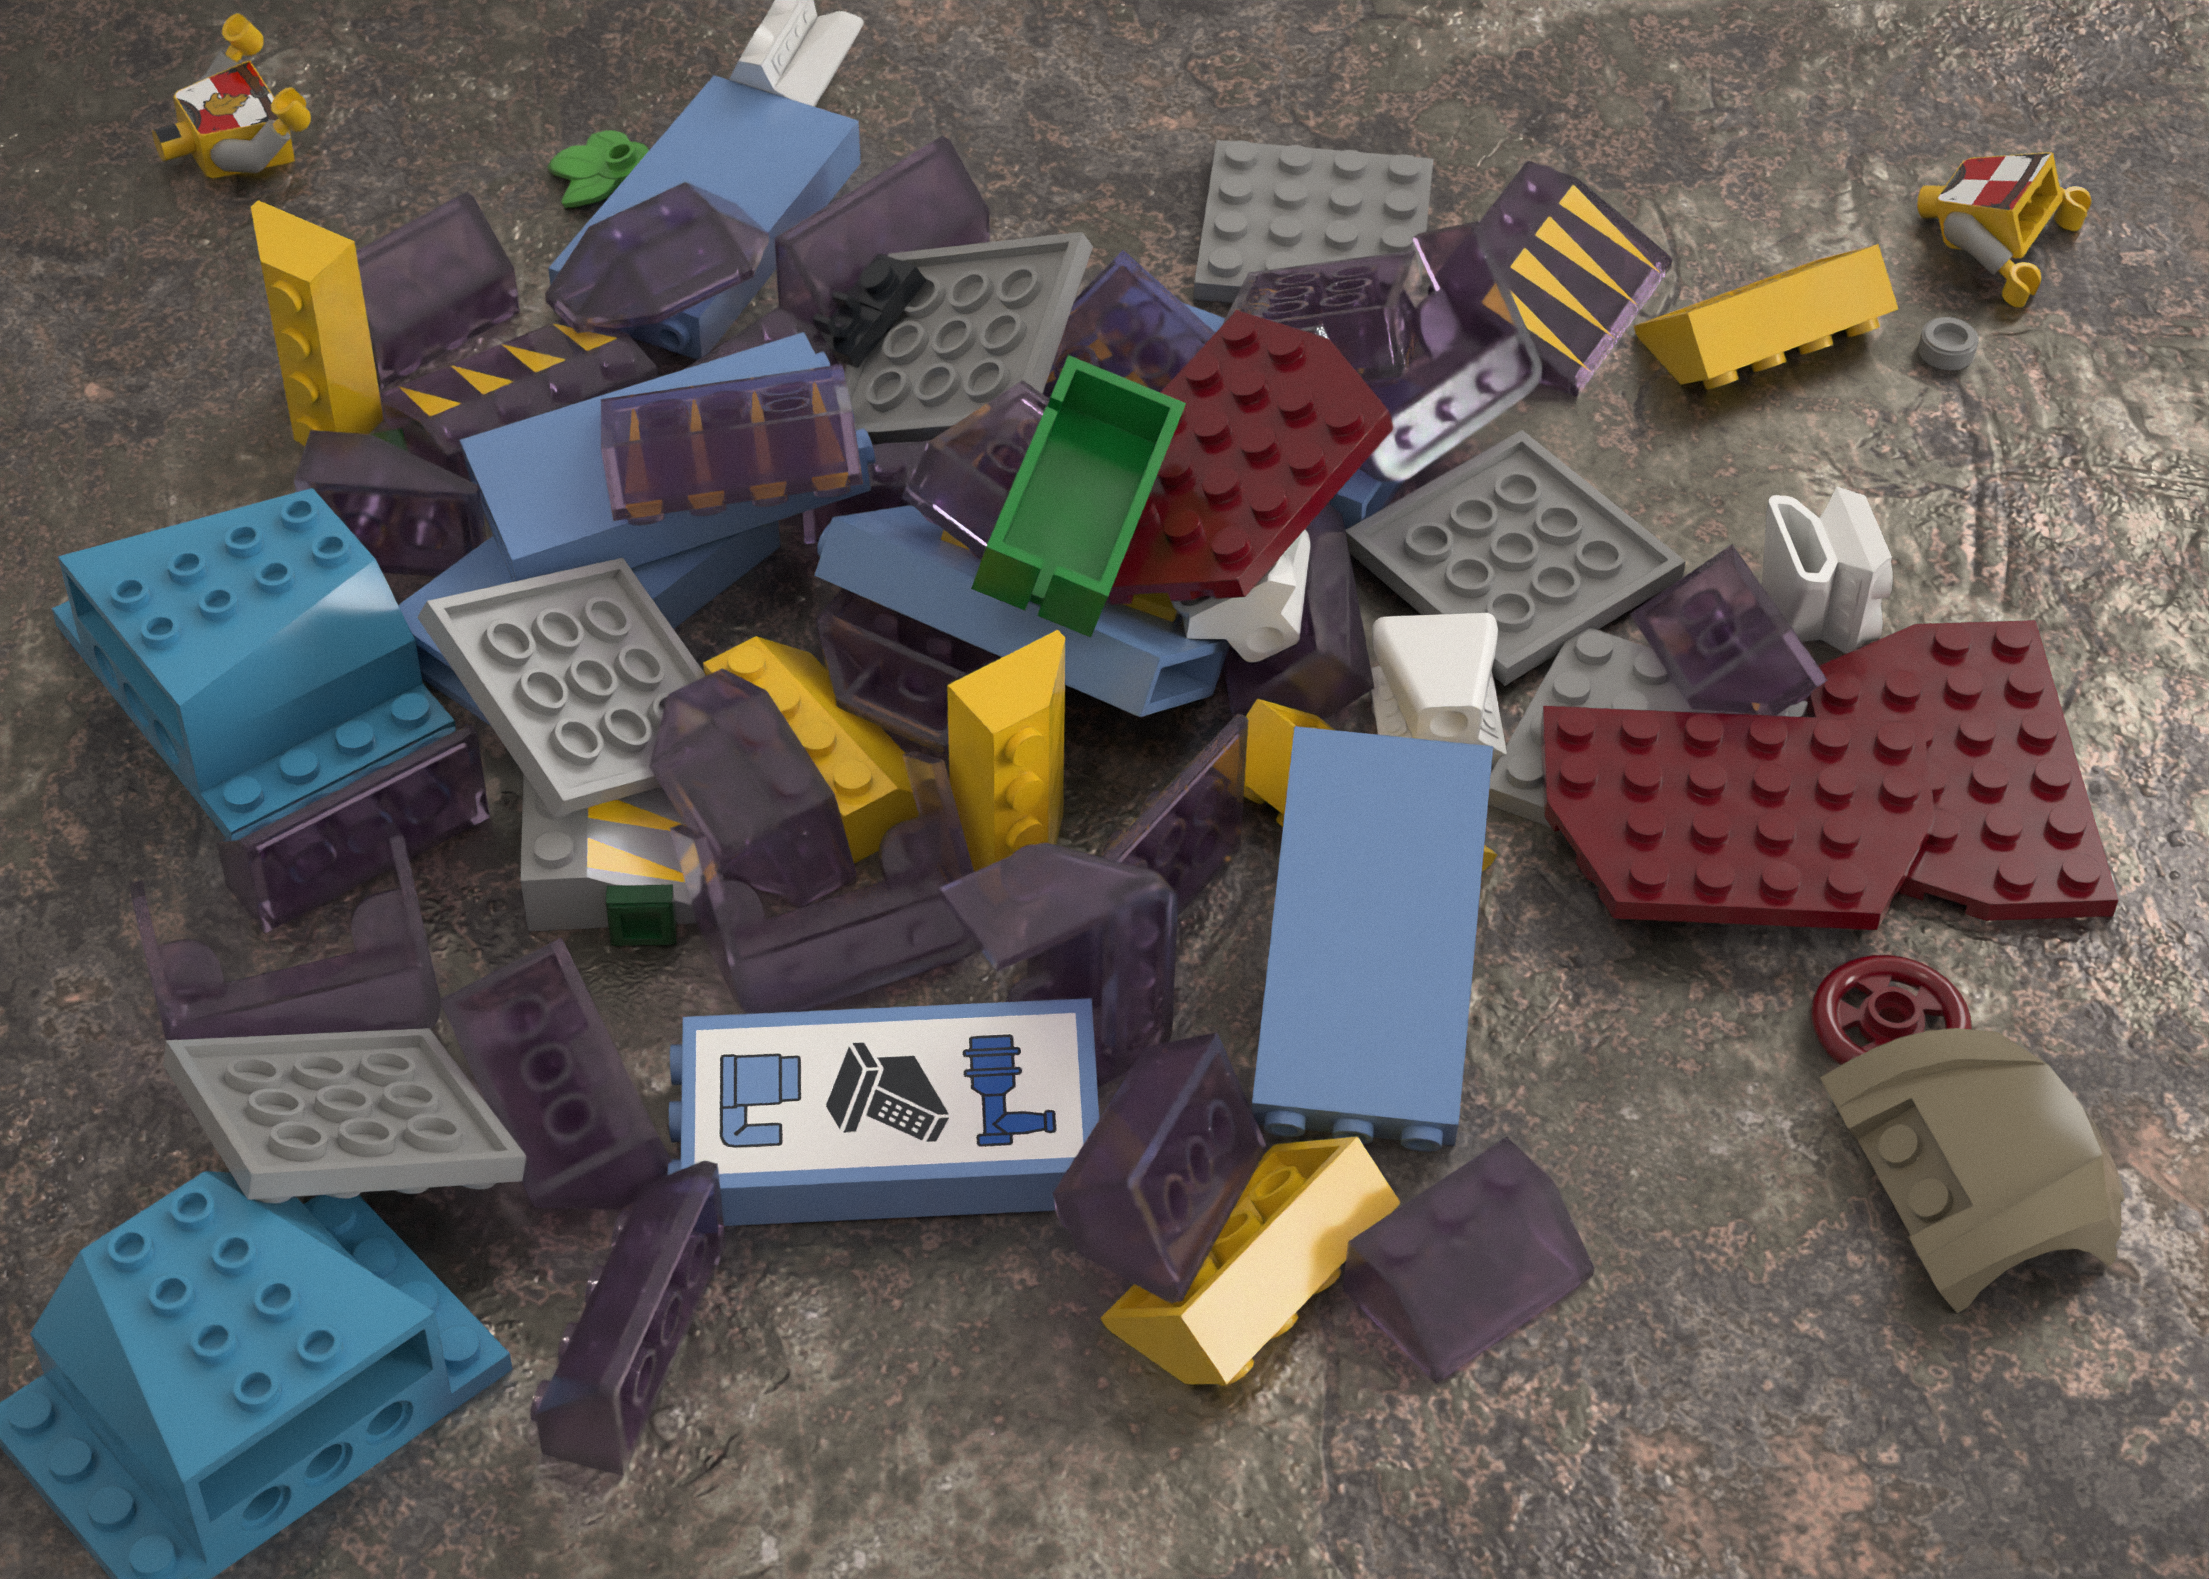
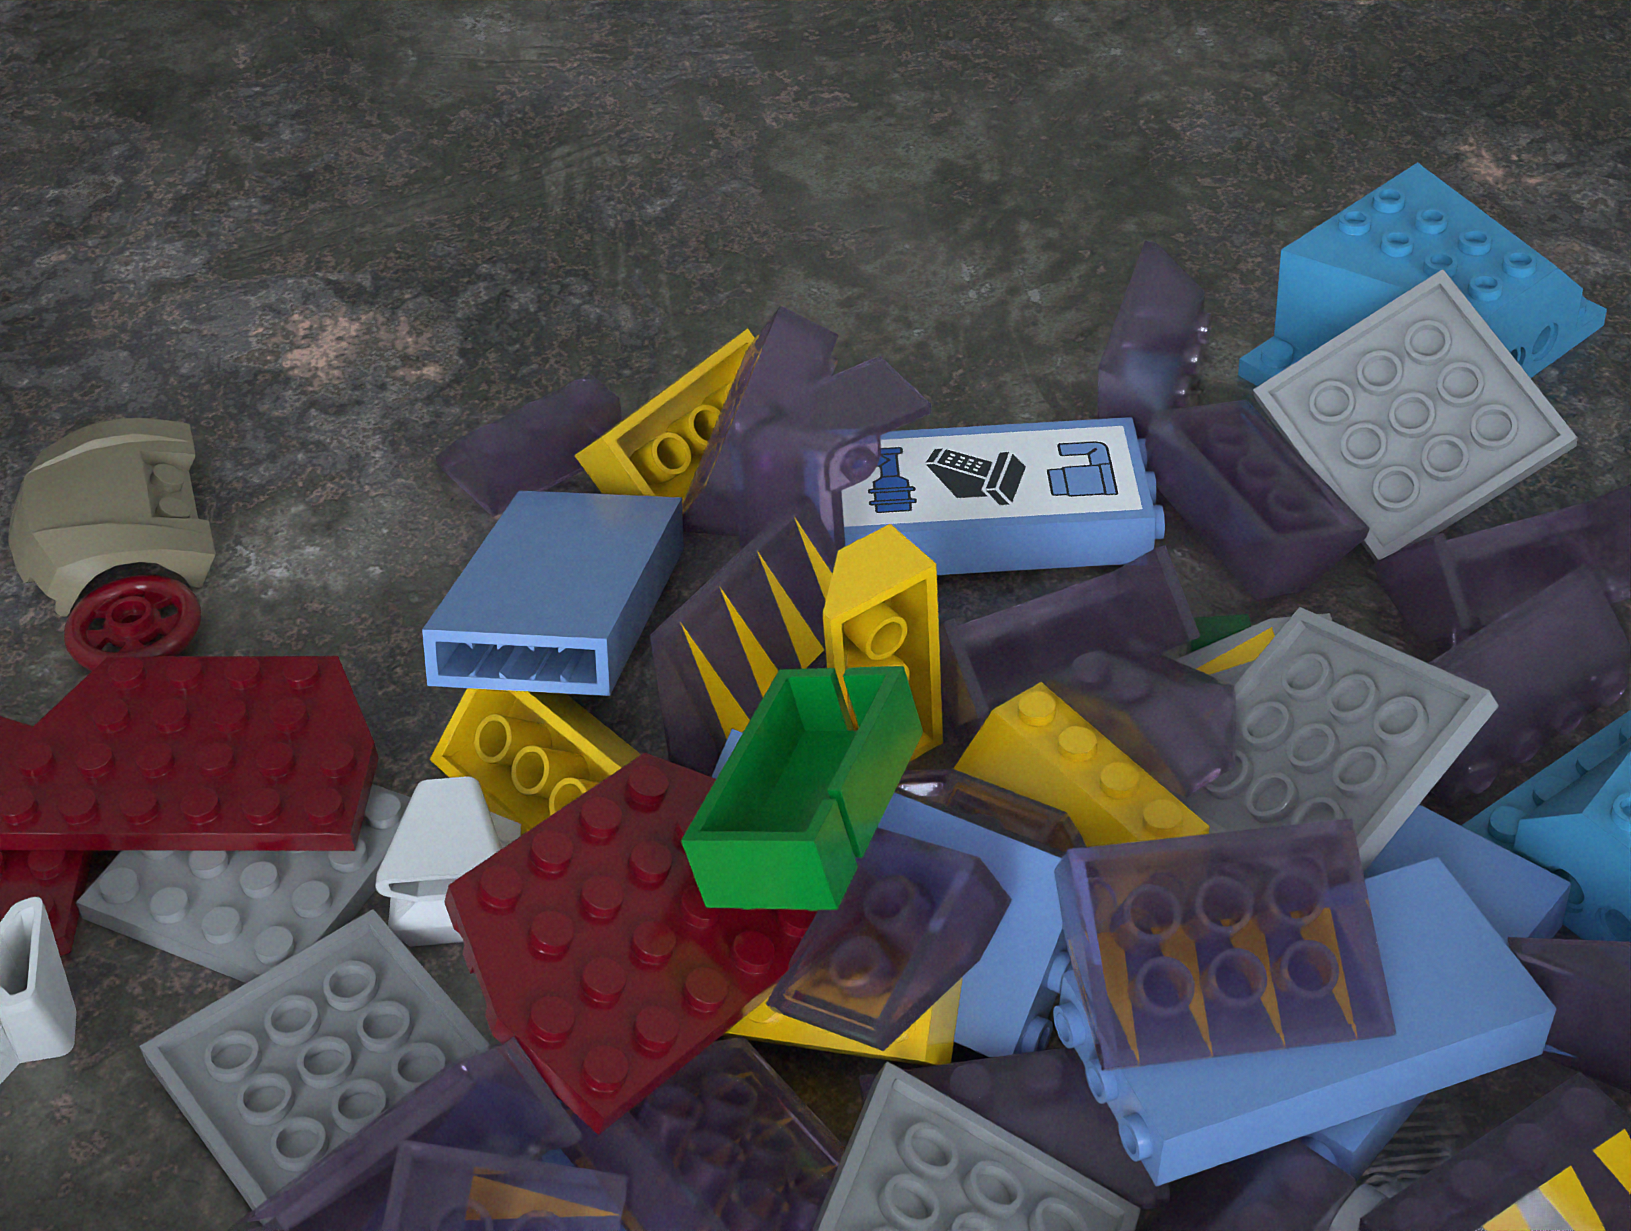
camera: 175 degrees left, 5 degrees down
clear purple slope [1630,544,1828,716] -> none

